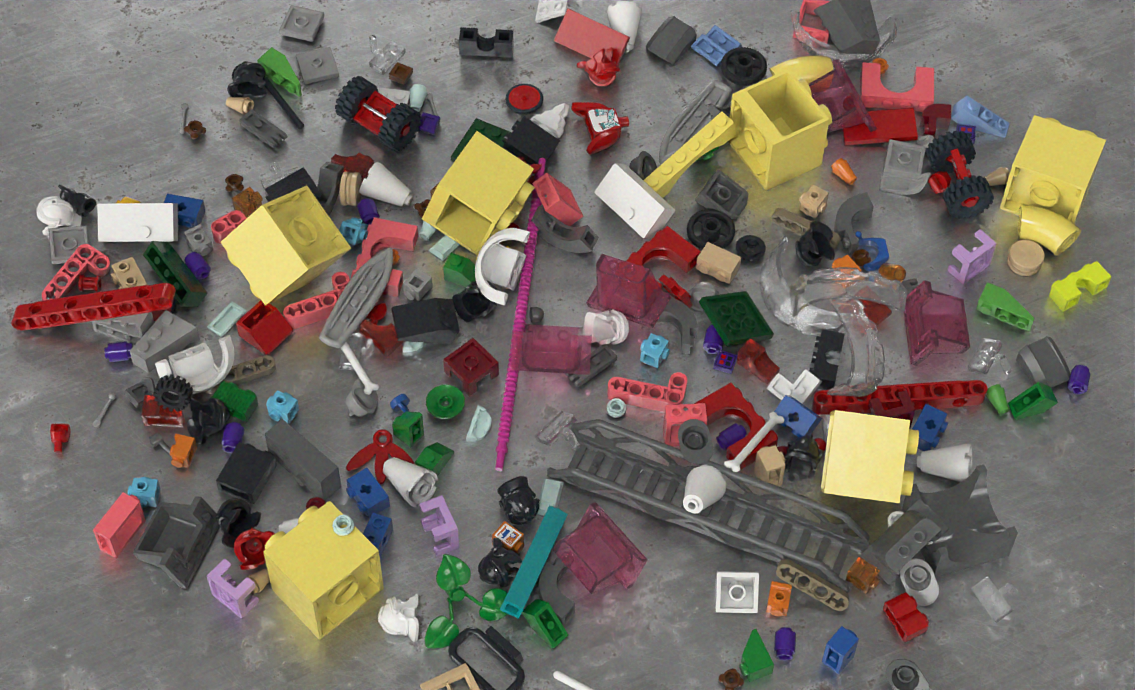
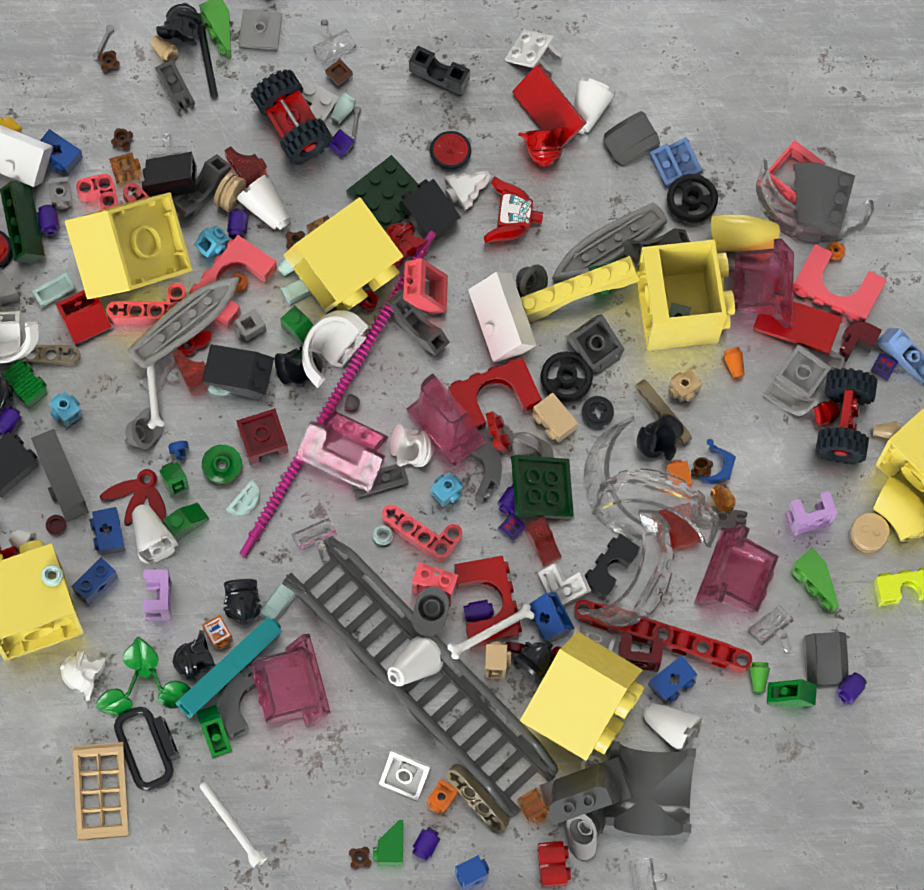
camera: 20 degrees right, 15 degrees up
dark grey arch [834,192,874,255] -> none

